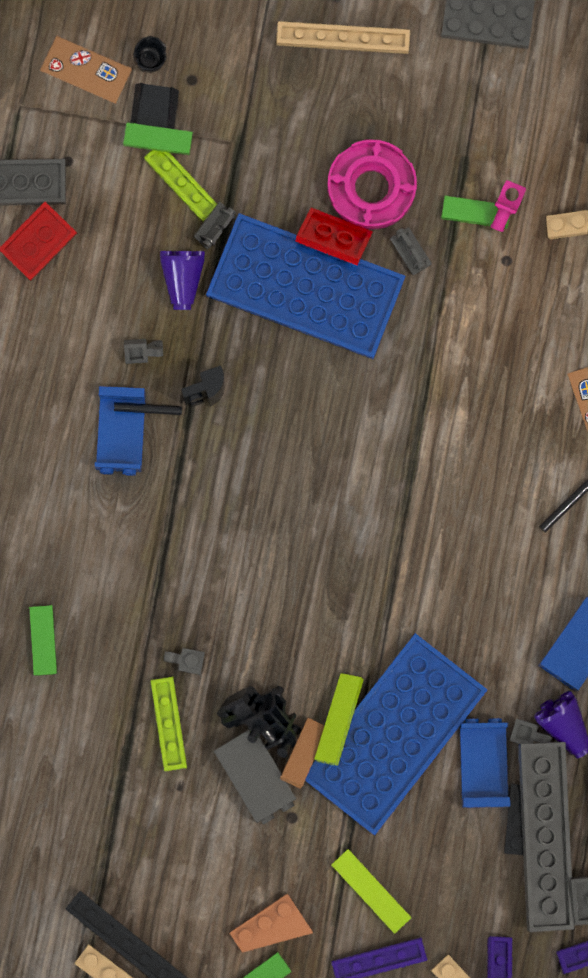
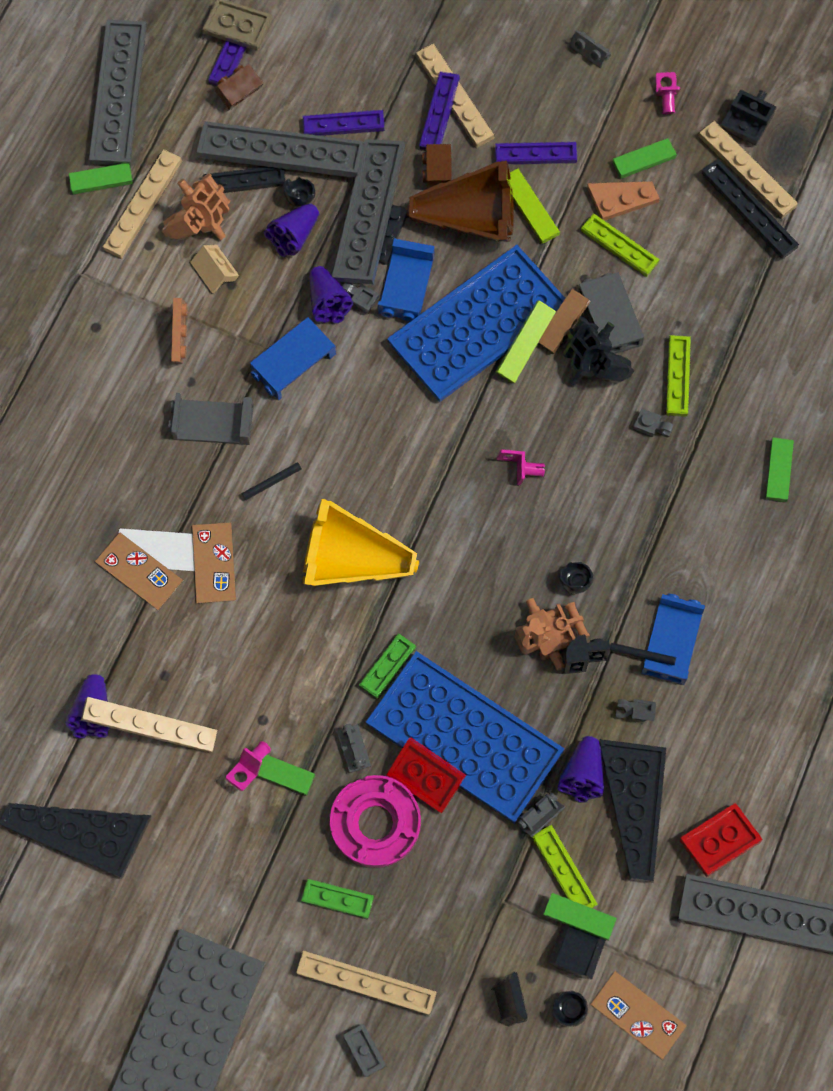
camera: 165 degrees left, 10 degrees down
none -> yellow cone [302,499,419,586]
none -> bright green tile [302,879,374,919]
none -> bright green tile [359,633,416,699]
none -> reddish brown cone [406,161,514,242]
none -> reddish brown brick [422,144,452,189]
none -> black slope [491,972,528,1027]
none -> dark pink bracket [497,450,545,485]
none -> nougat piece [515,598,590,670]
none -> black hair [559,562,593,594]
none -> lime tile [581,214,660,277]
none -> black wing [599,739,667,883]

